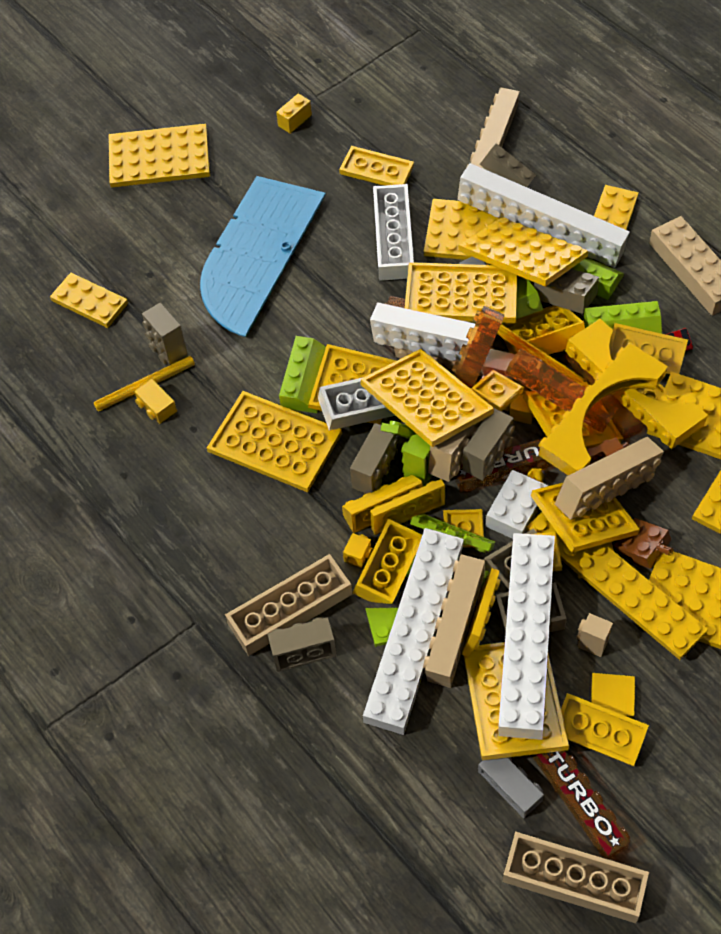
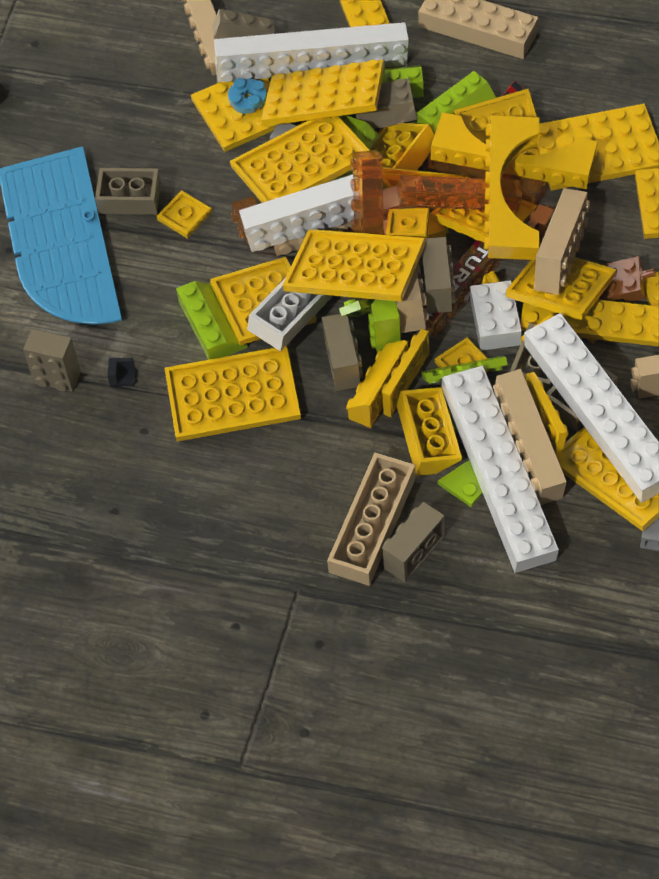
camera: 35 degrees left, 0 degrees up
yellow axle [94,356,195,411] -> none
yellow brick [134,379,177,424] -> none
yellow plate [339,146,414,186] -> none
yellow brick [343,533,373,568] -> none
white brick [373,184,414,280] -> none
none -> dark tan brick [95,168,161,215]
none -> black panel [107,358,136,387]
none -> yellow tile [157,190,213,239]
none -> dark azure plate [228,78,267,114]

